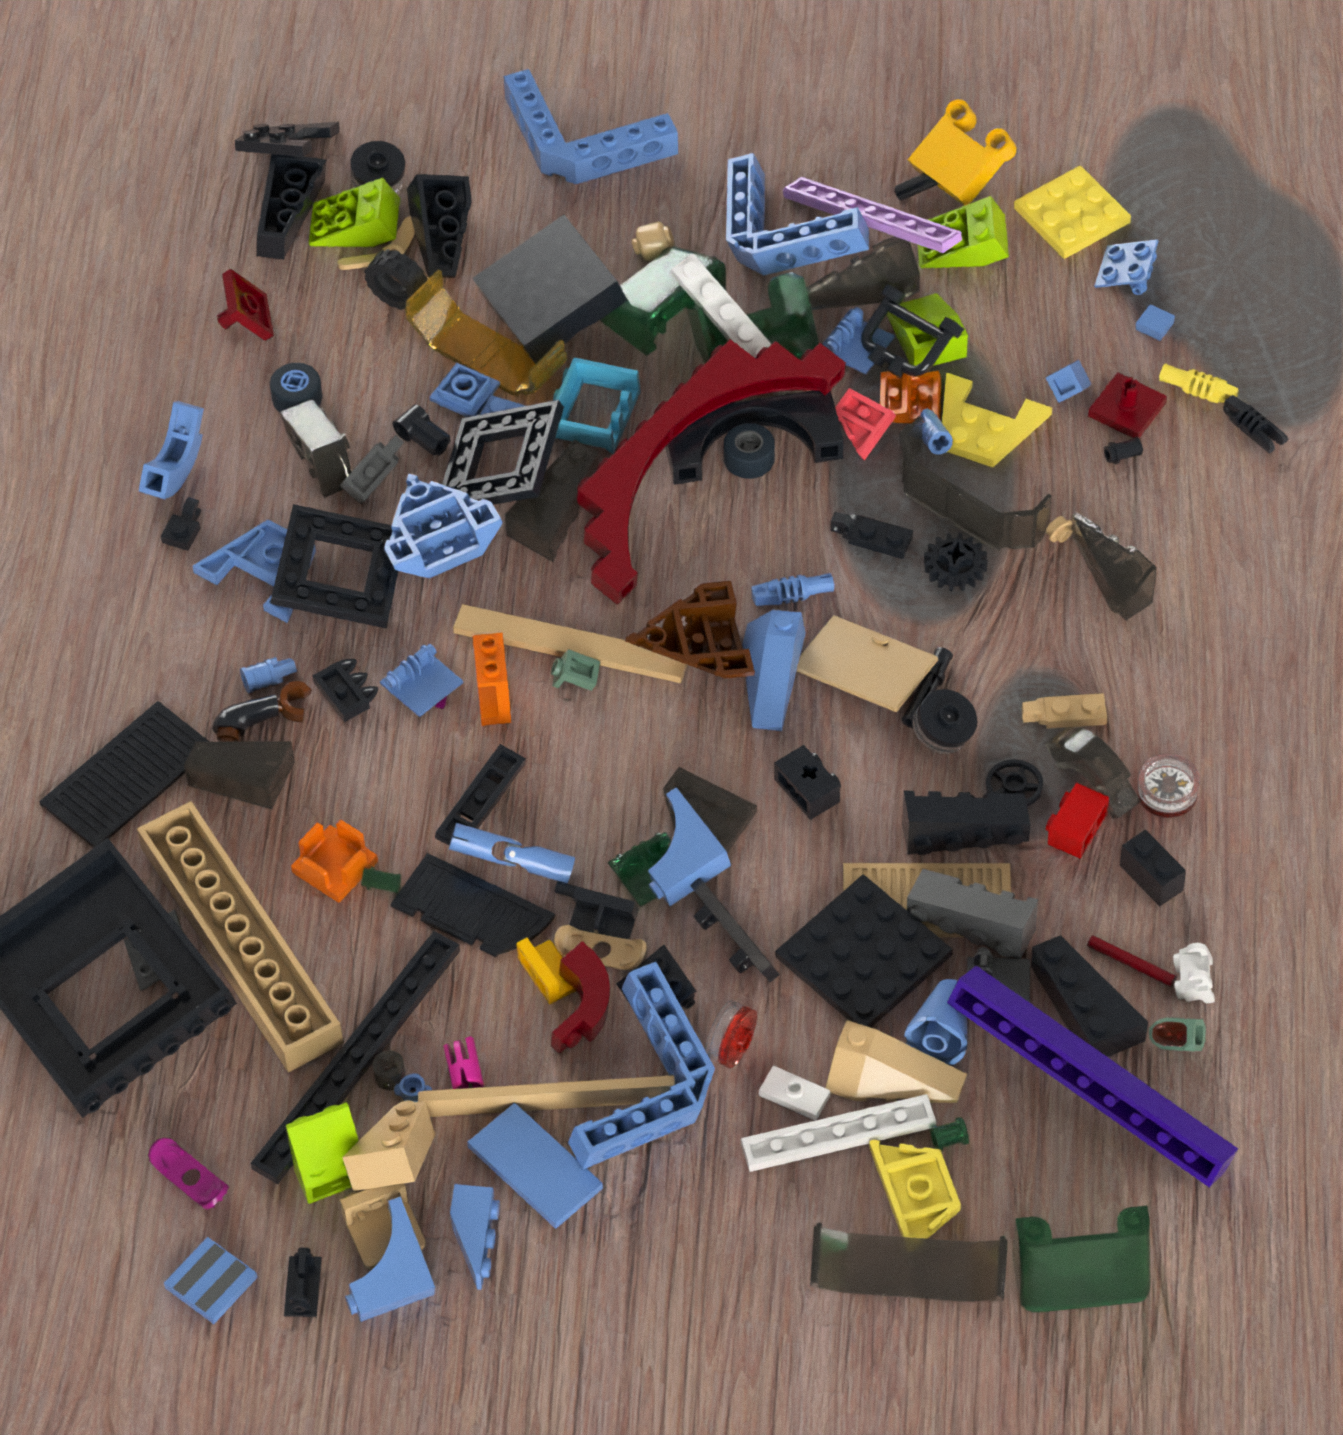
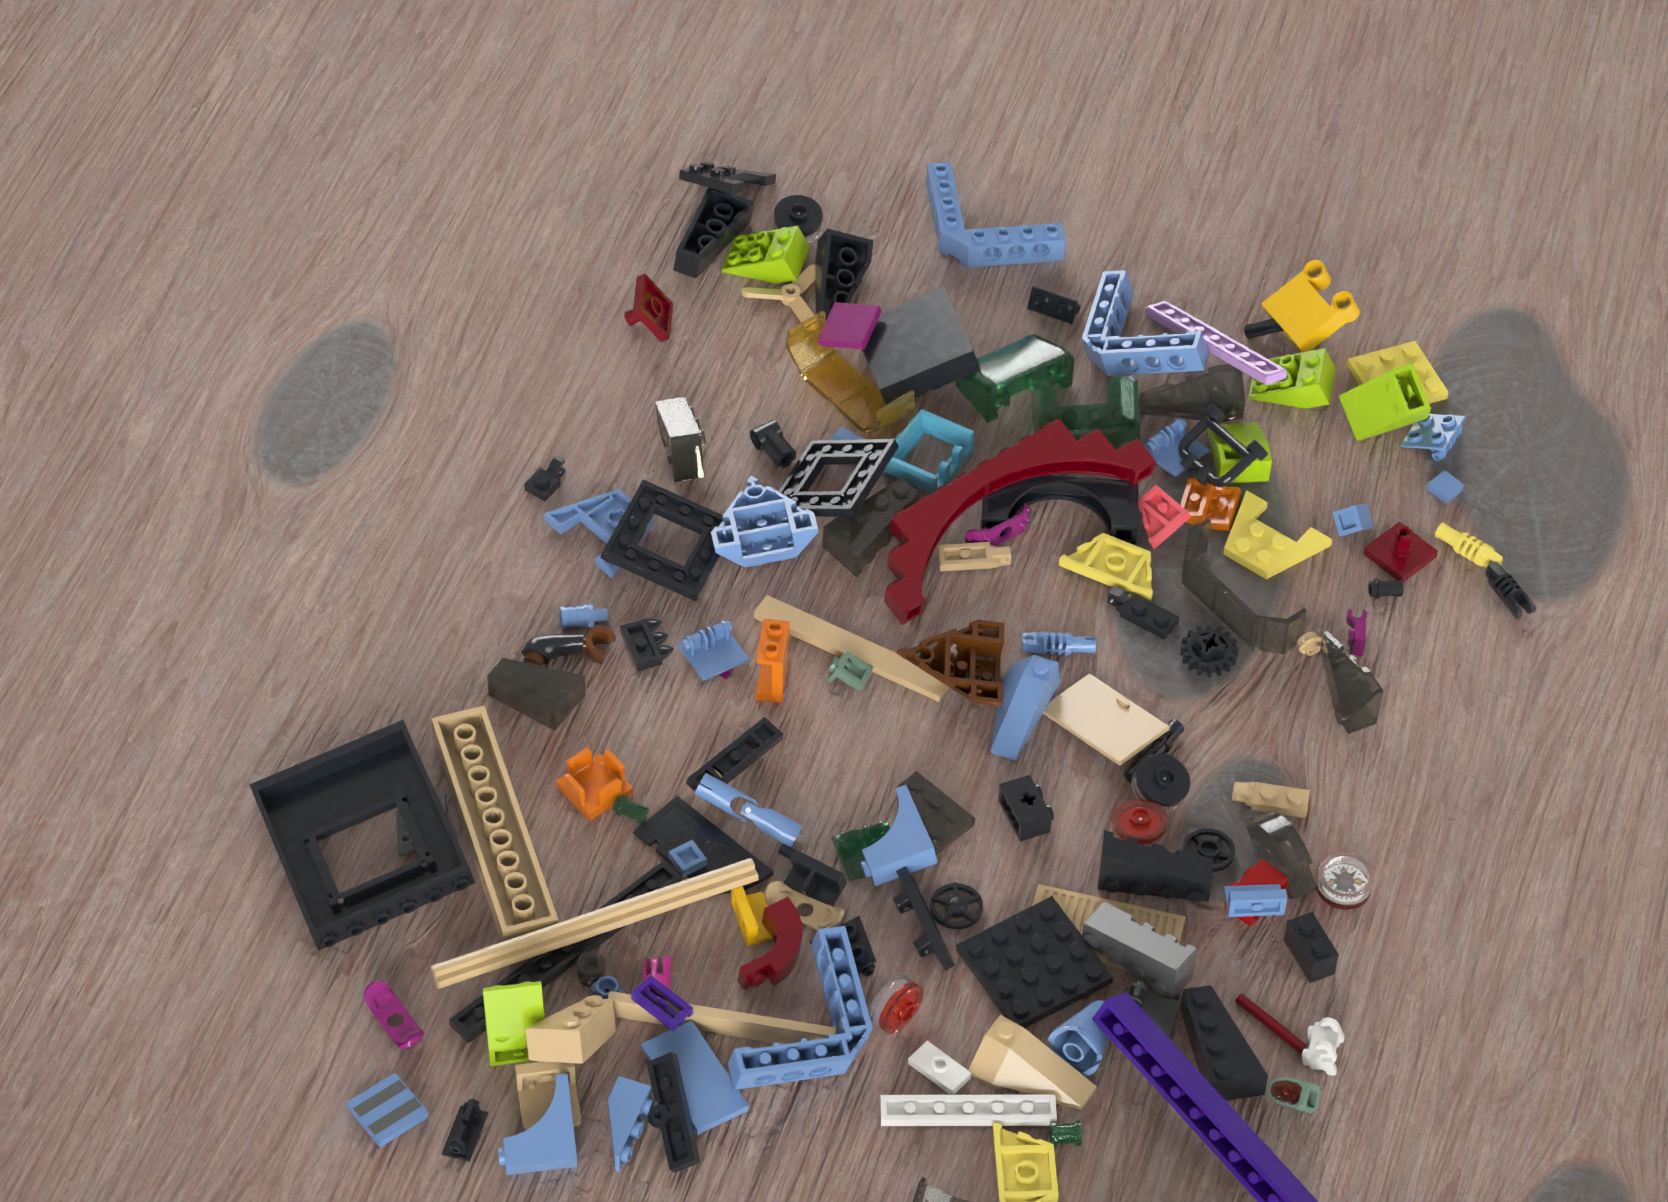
camera: 10 degrees right, 5 degrees down
black window [39,701,214,848] -> none
medium blue arch [138,401,204,499] -> none
black wheel [270,362,323,417] -> none
dark grey hinge [340,435,404,505] -> none
black tyre [364,249,429,310] -> none
medium blue piece [430,363,500,417] -> none
tan head [632,221,675,261] -> none
white plate [670,254,790,396] -> none
black wheel [723,423,775,479] -> none
medium blue hinge [916,408,953,455] -> none
none -> tan axle [430,858,758,989]
none -> dark purple tile [631,975,693,1032]
none -> black hinge [647,1052,701,1173]
none -> medium blue tile [668,840,707,877]
none -> magenta tile [817,303,882,349]
none -> black wheel [930,882,983,929]
none -> tan hinge [938,542,1011,572]
none -> magenta piece [964,503,1031,546]
none -> black hinge [1027,286,1081,324]
none -> light yellow wing [1059,533,1153,602]
none -> clear red piece [1112,799,1168,847]
none -> medium blue panel [1224,884,1287,917]
none -> lime slope [1339,363,1431,442]
none -> magenta plate [1346,609,1367,656]

